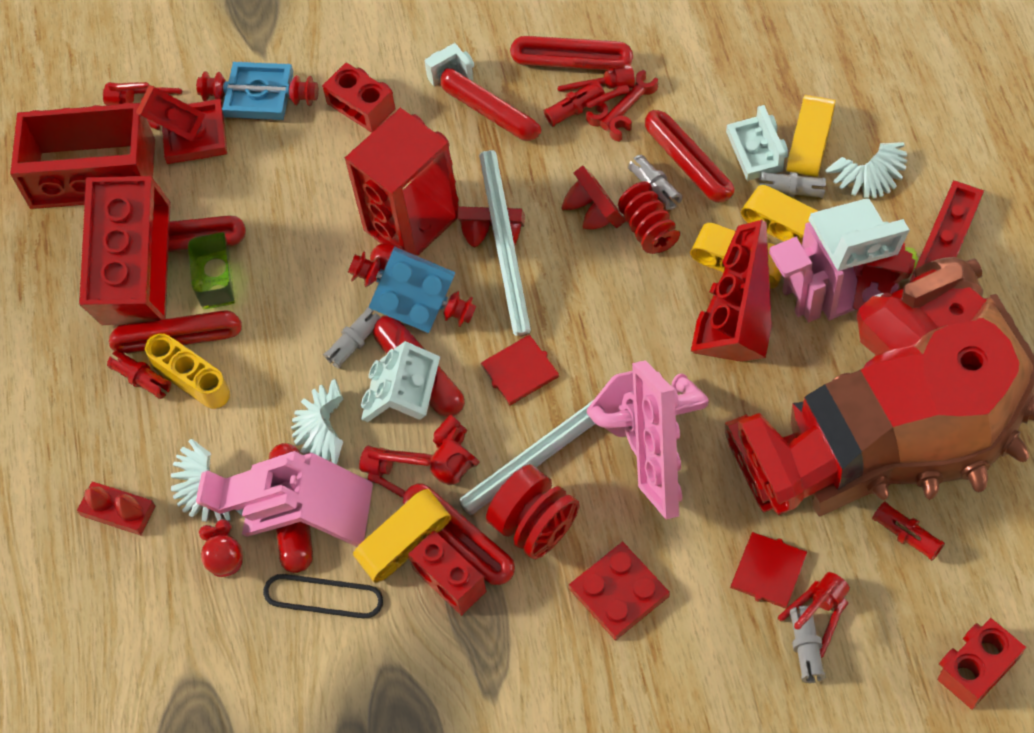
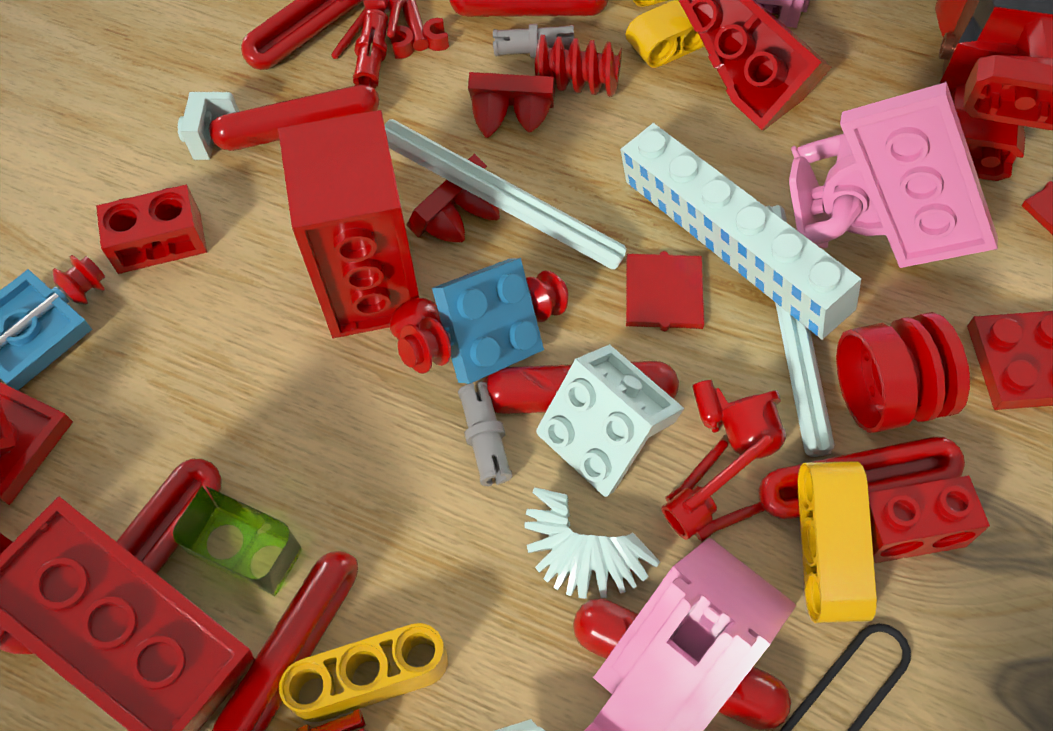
camera: 60 degrees left, 0 degrees up
none -> light aqua brick [620,123,861,340]

